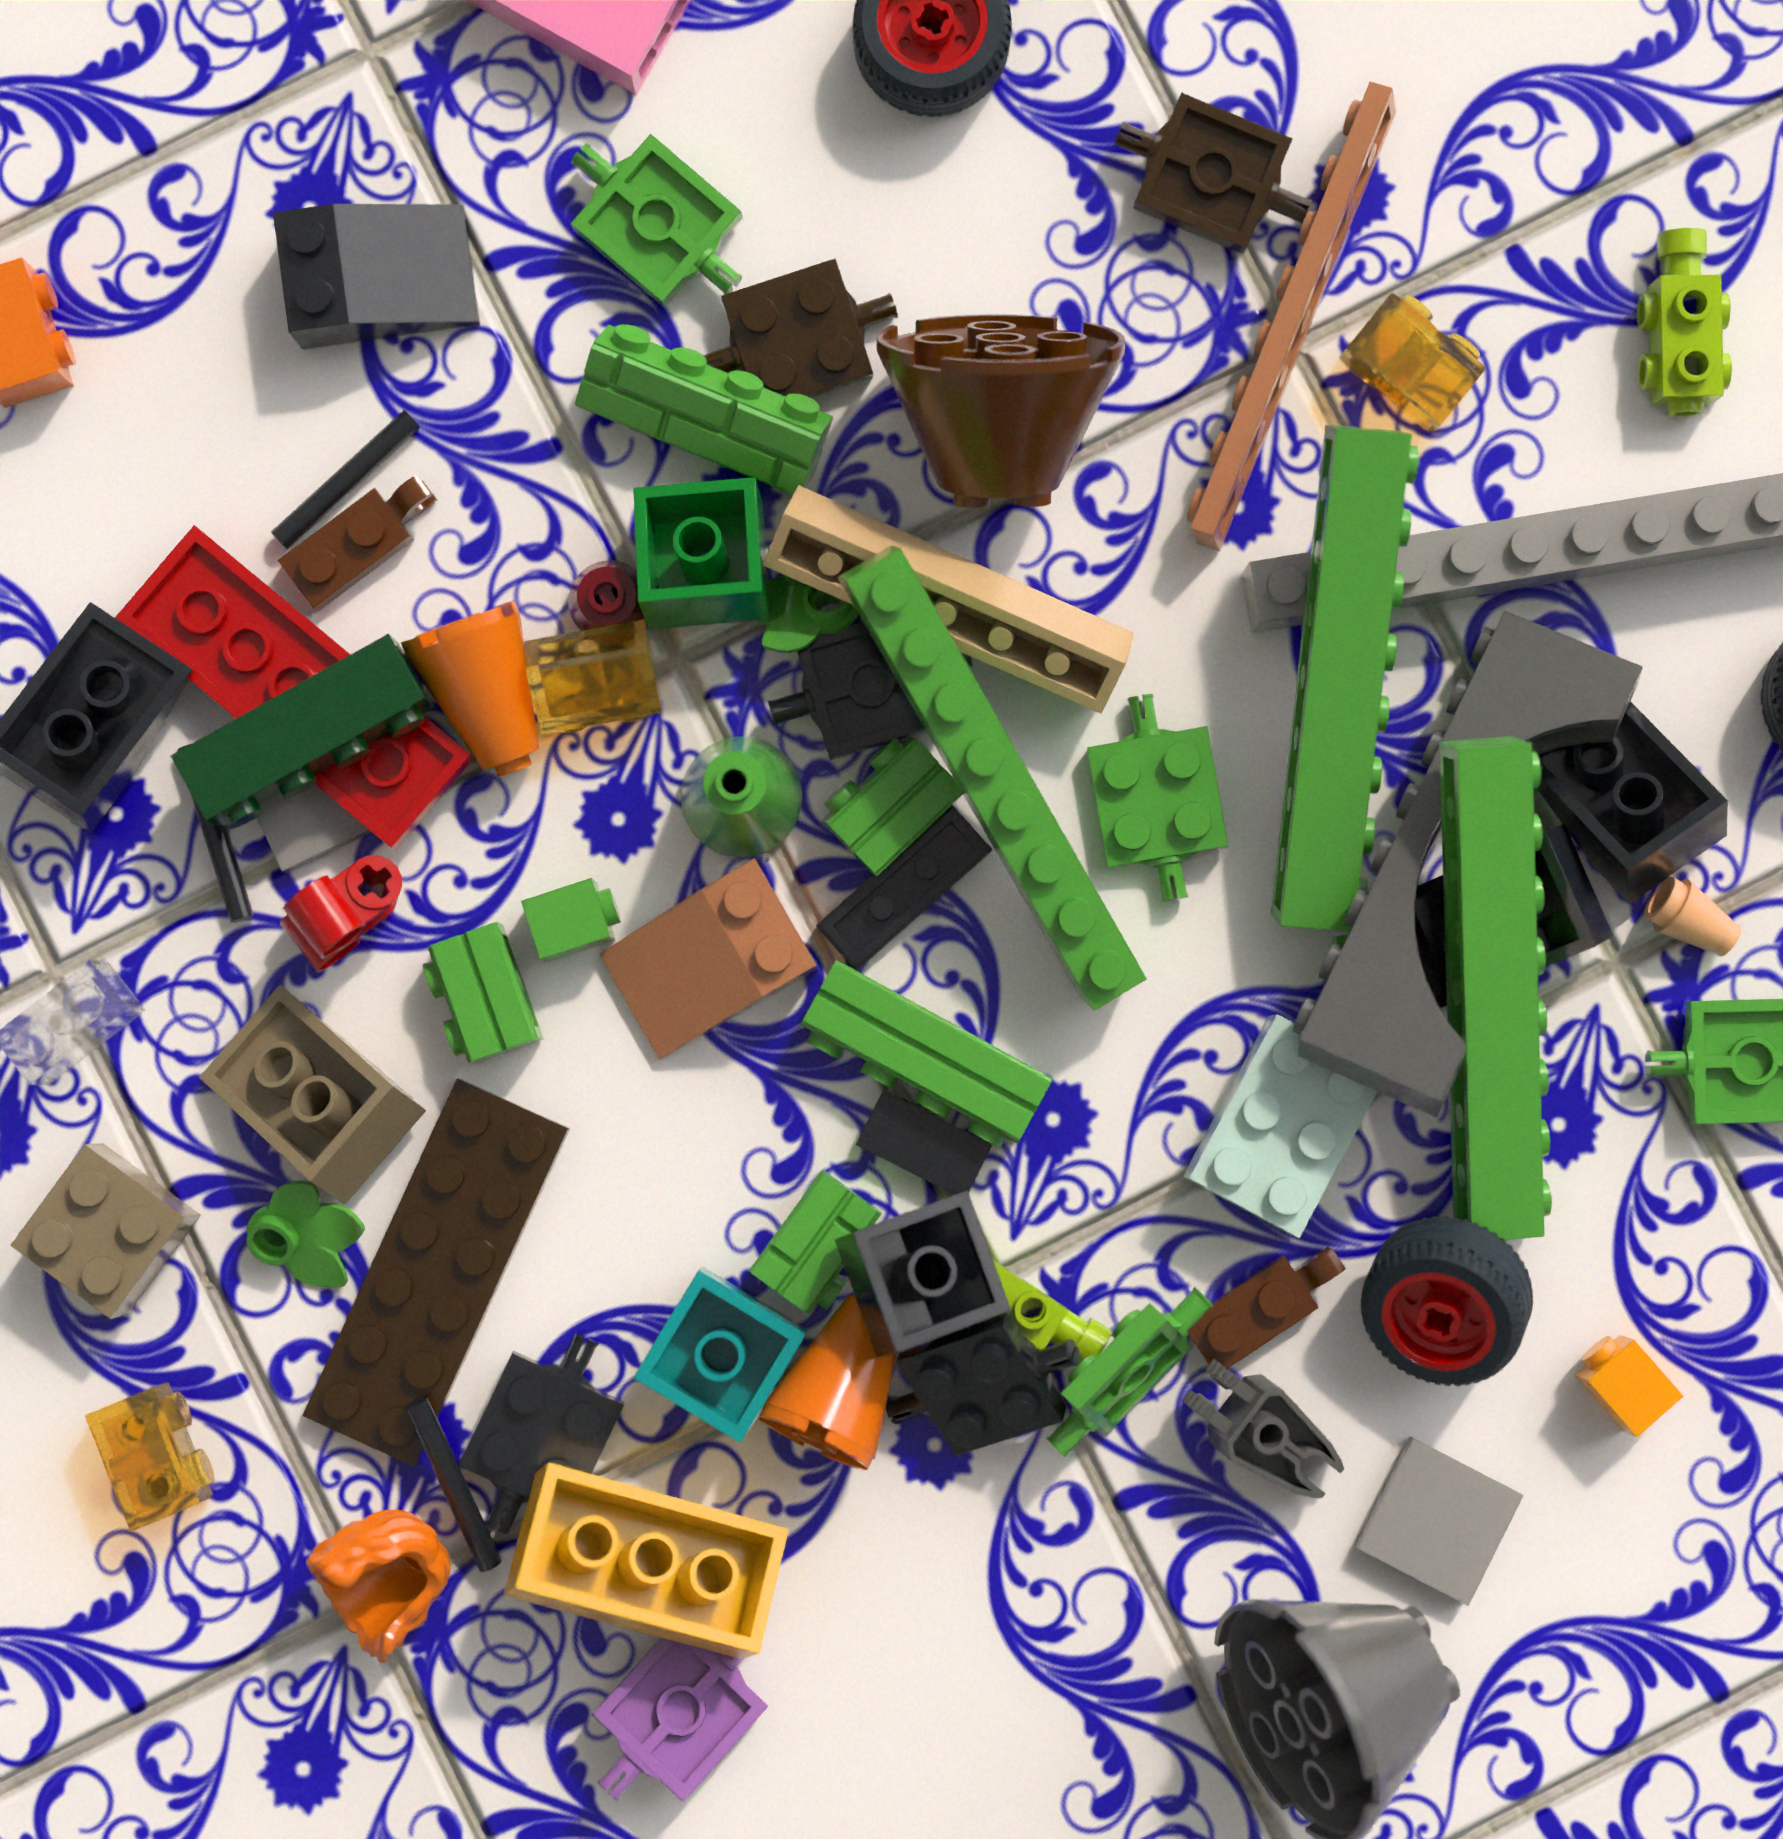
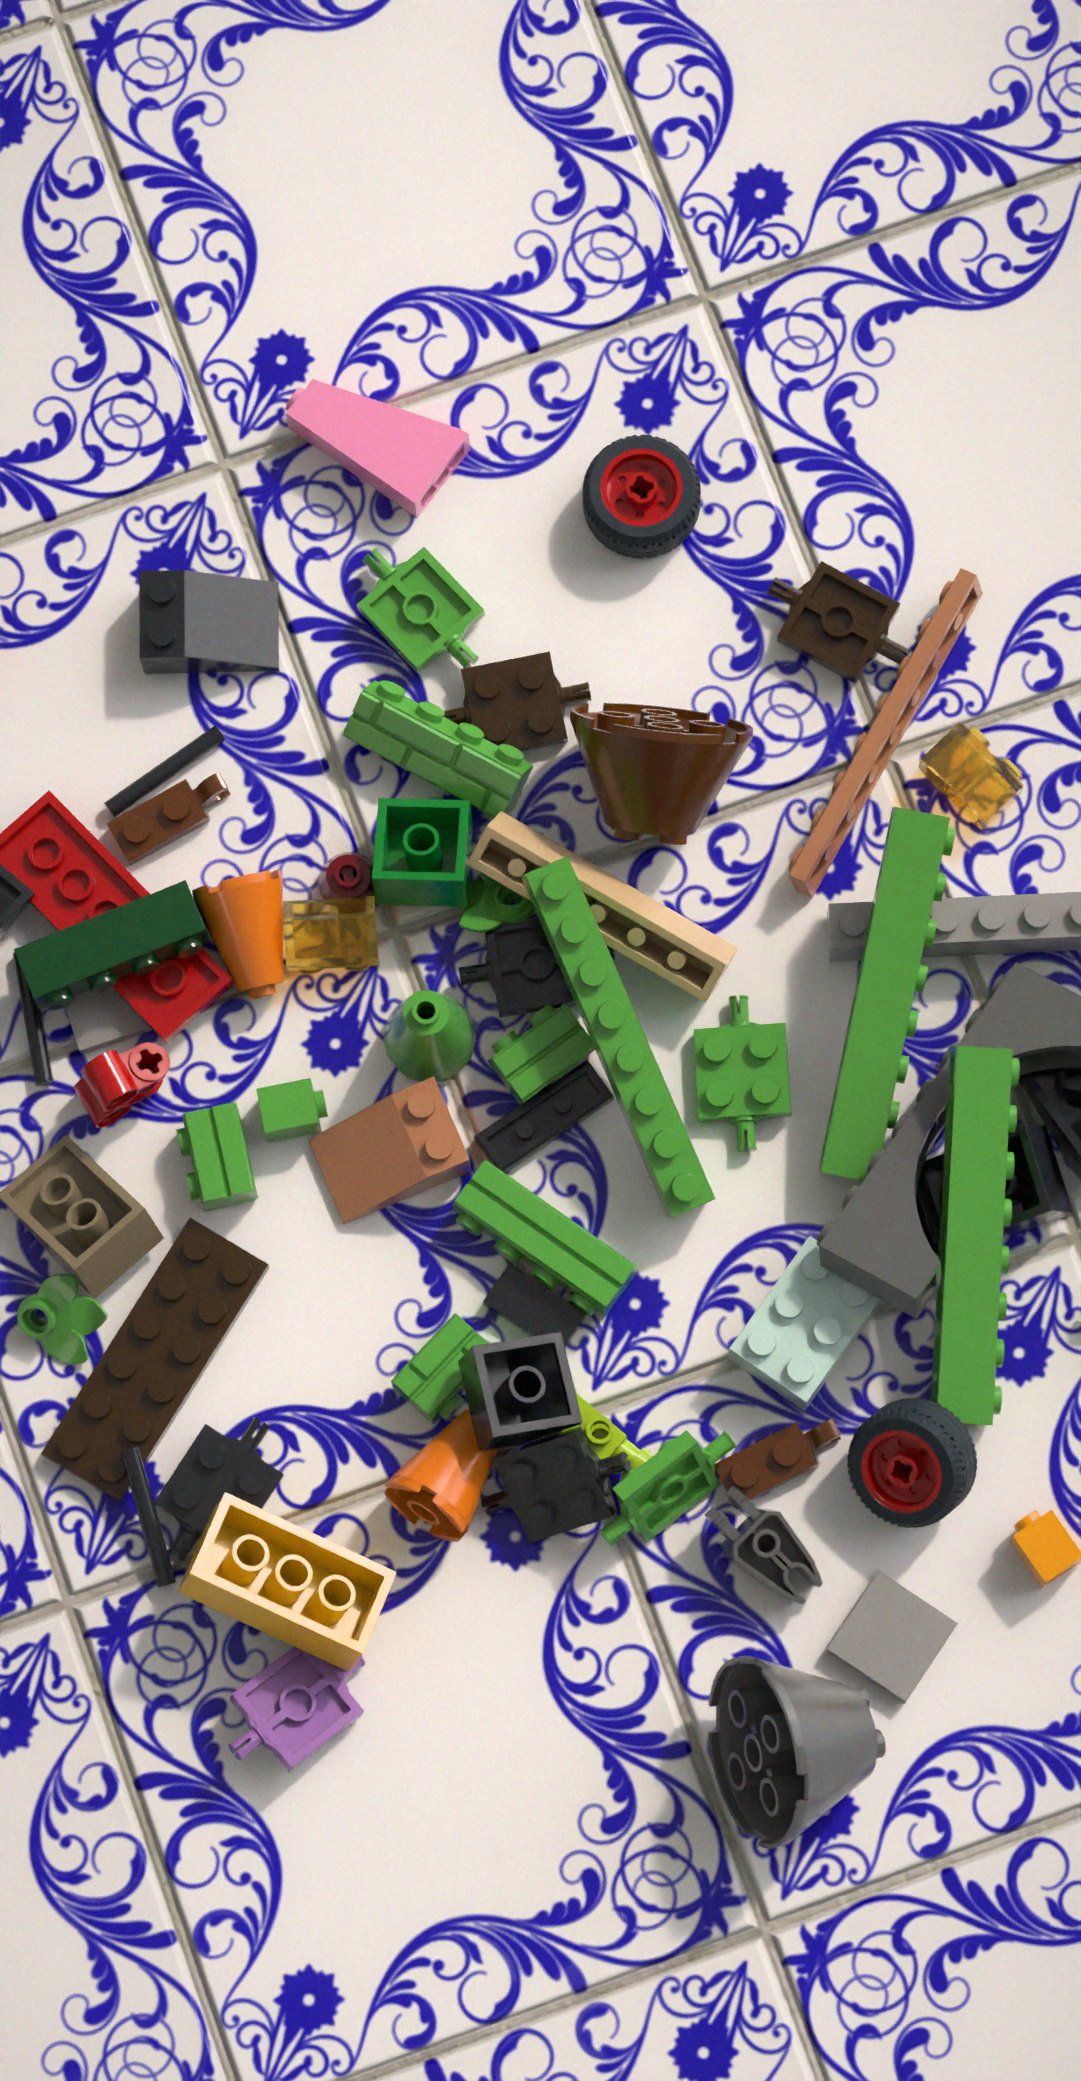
camera: 10 degrees right, 10 degrees down
orange hair [306,1510,450,1663] -> none
teal brick [633,1266,807,1443] -> none

